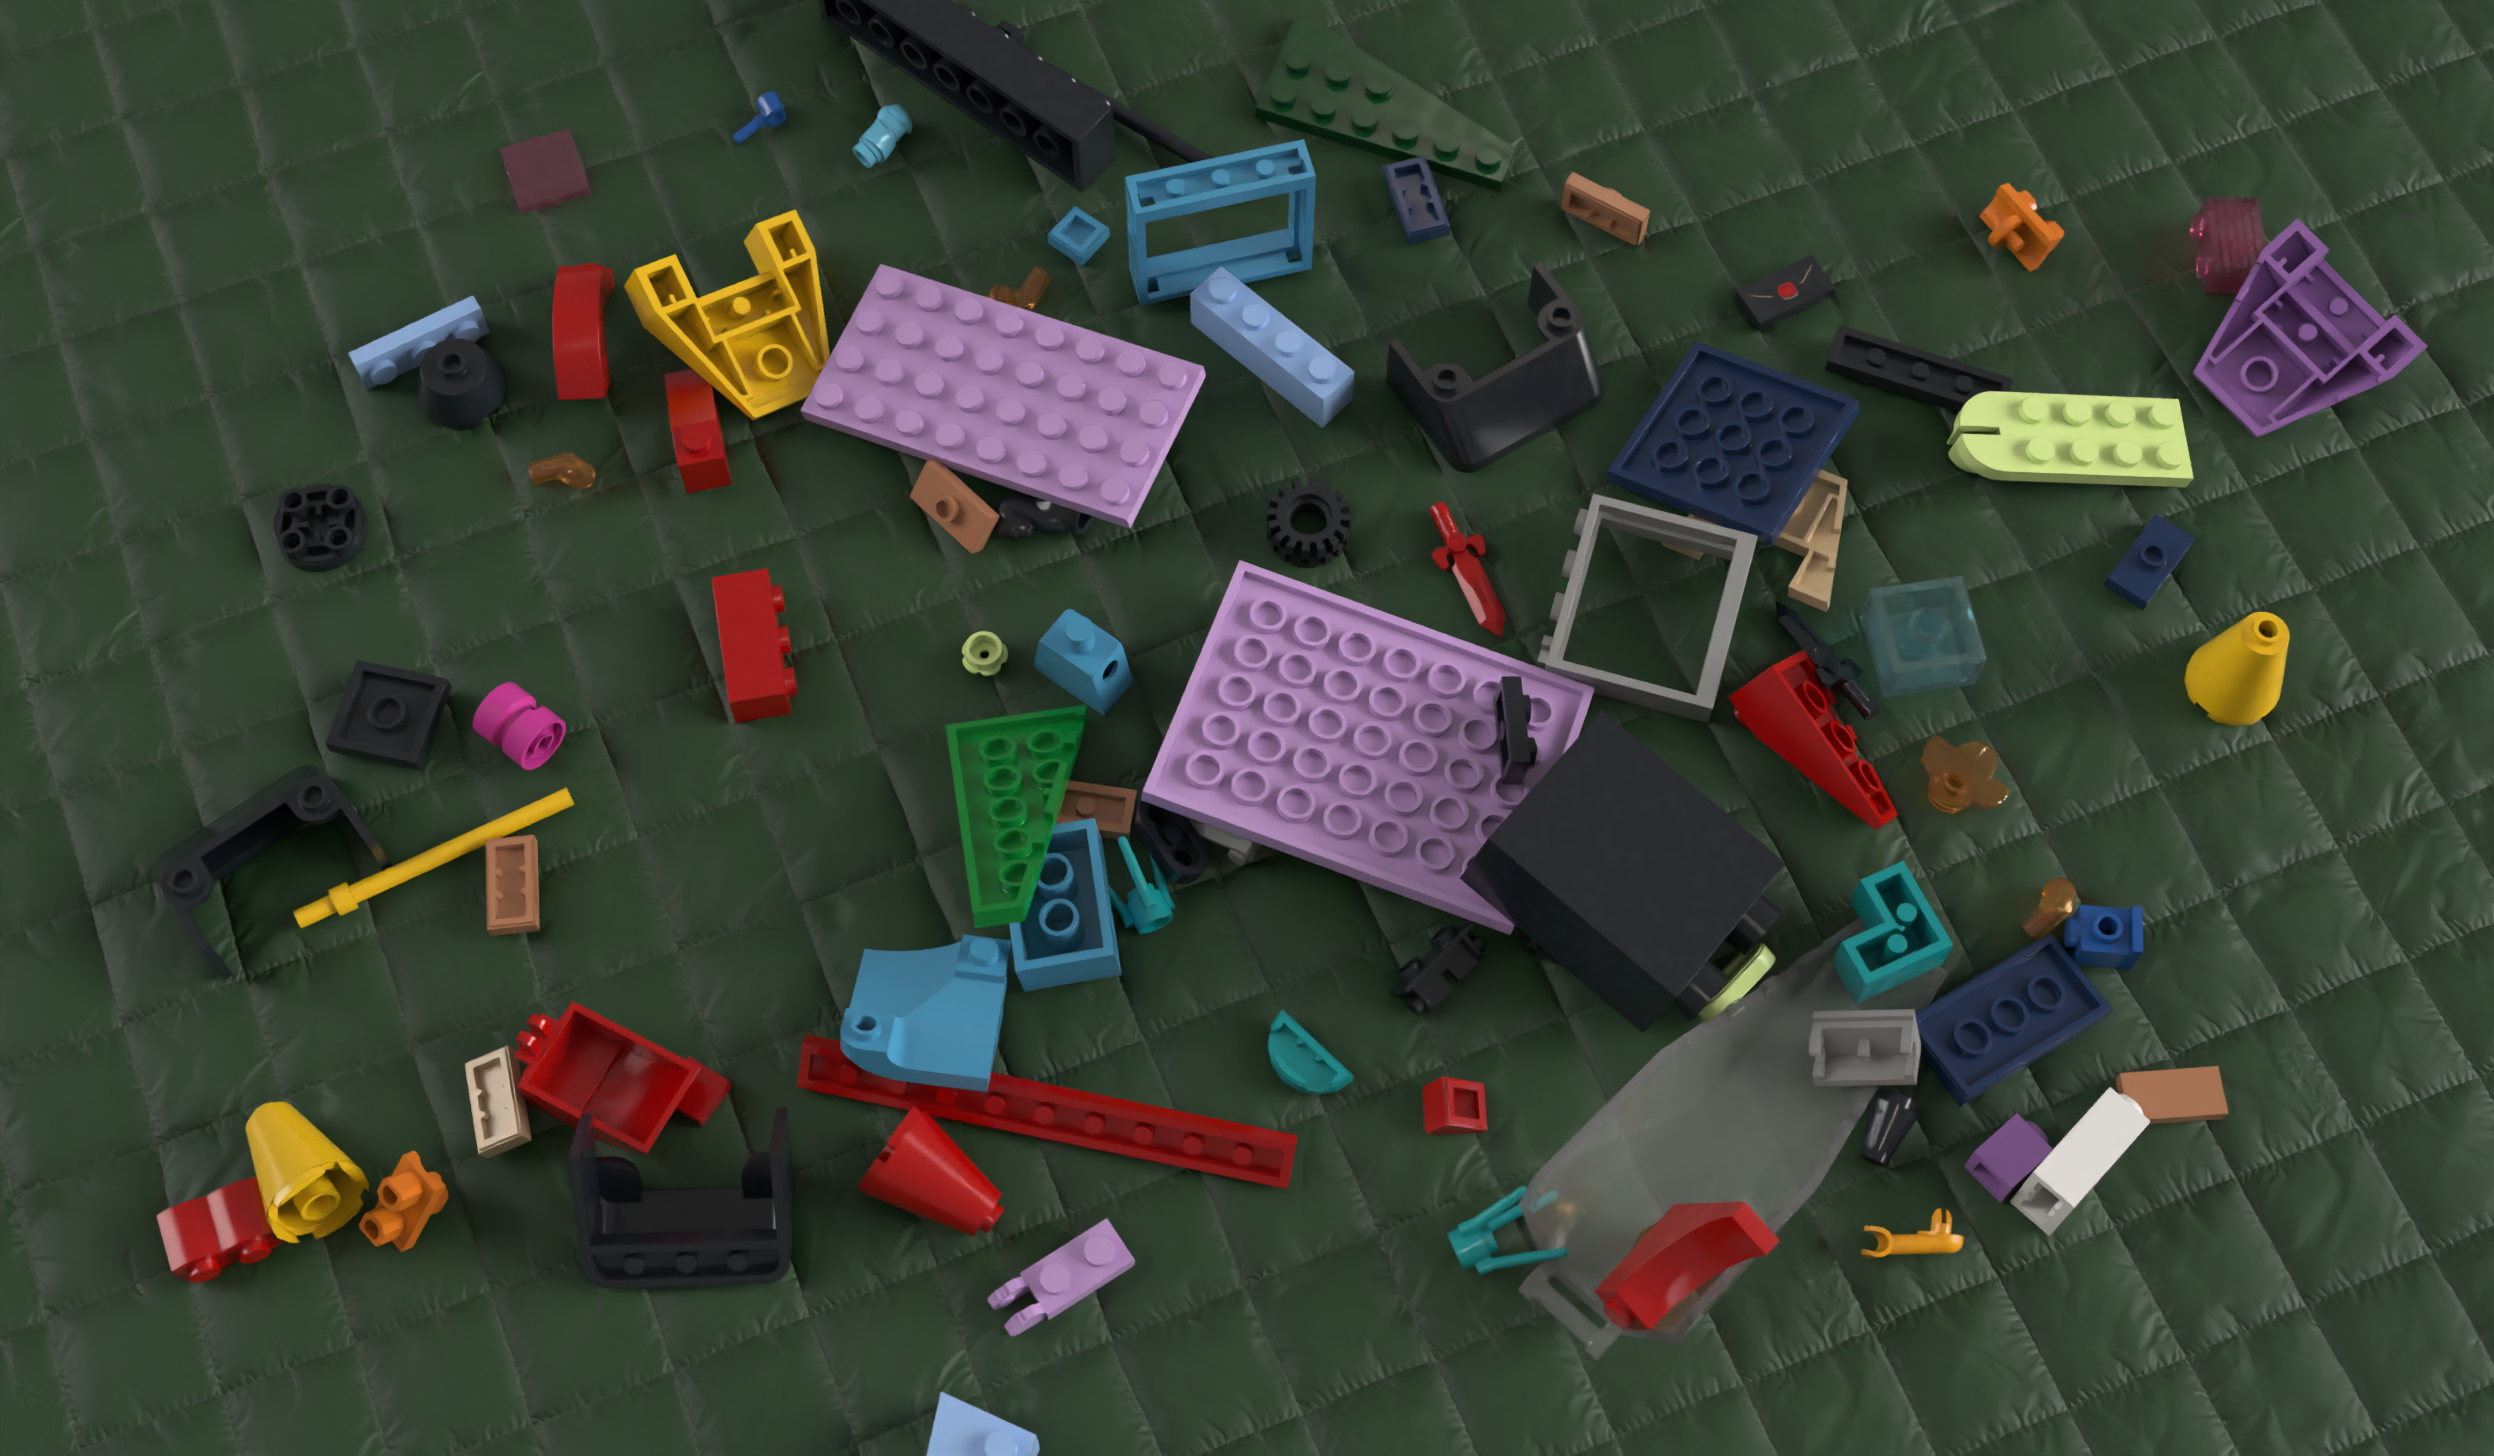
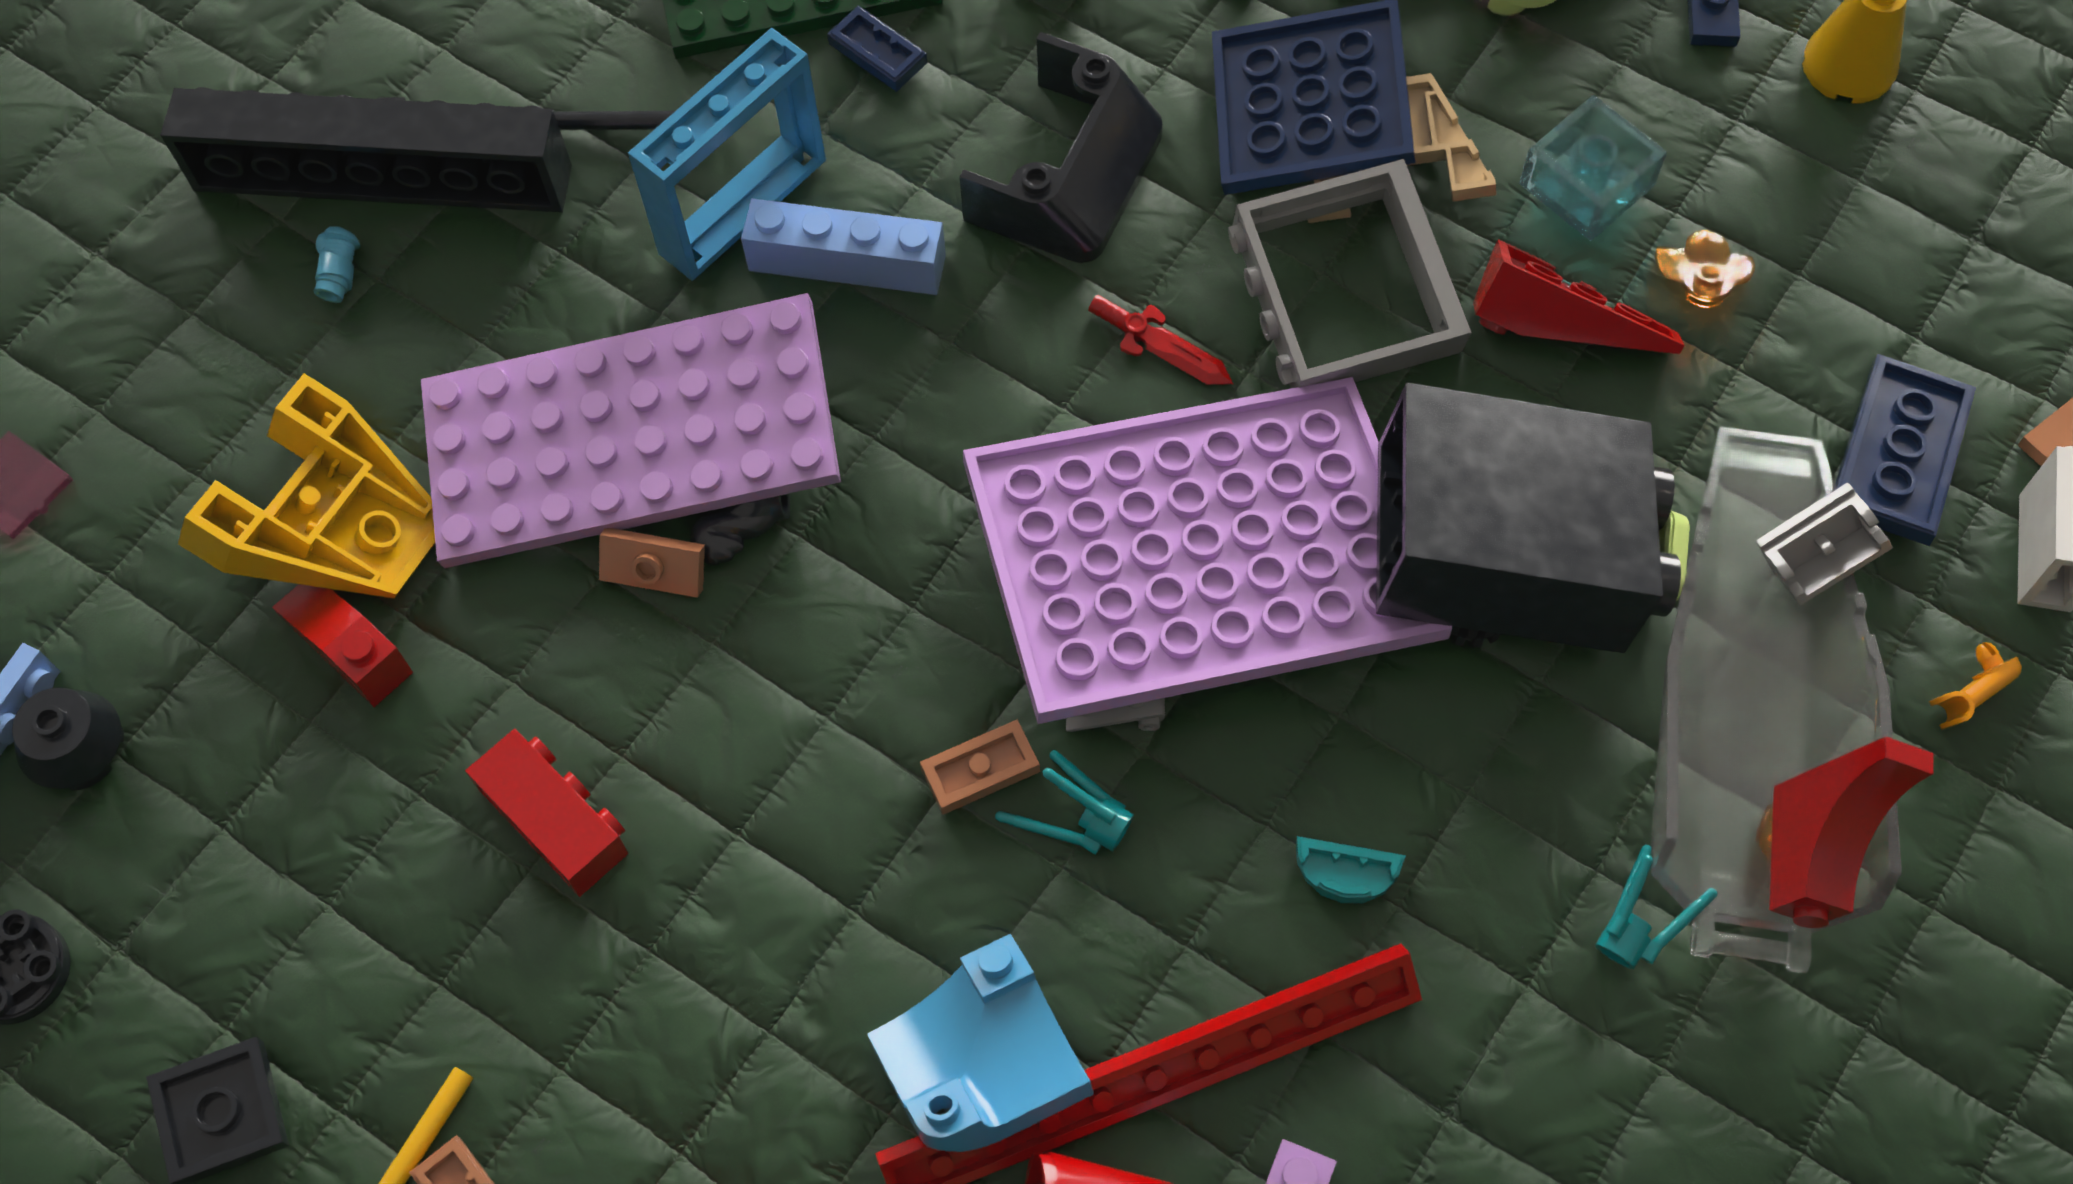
camera: 30 degrees left, 0 degrees up
dark pink wheel [473,682,566,770] -> none
clear orange arm [527,452,595,490] -> none
red arch [552,263,615,400] -> none
blue hand [732,91,786,145] -> none
green wing [945,705,1088,928] -> none
yellowish green plate [962,631,1008,676] -> none
clear orange arm [988,267,1051,311] -> none
dark azure brick [1009,818,1122,992] -> none
dark azure torso [1034,608,1133,716] -> none
dark azure tile [1047,206,1110,266] -> none
black plate [1133,800,1209,884] -> none
black tyre [1267,478,1350,568] -> none
black hinge [1388,922,1486,1016] -> none
red slope [1423,1077,1487,1135] -> none
black plate [1493,676,1536,785] -> none
black sword [1775,600,1880,721] -> none
teal brick [1831,861,1953,1005] -> none
black cone [1859,1089,1918,1168] -> none
medium lavender brick [1964,1113,2053,1203] -> none
clear orange arm [2020,877,2076,941] -> none
blue brick [2064,905,2143,970] -> none

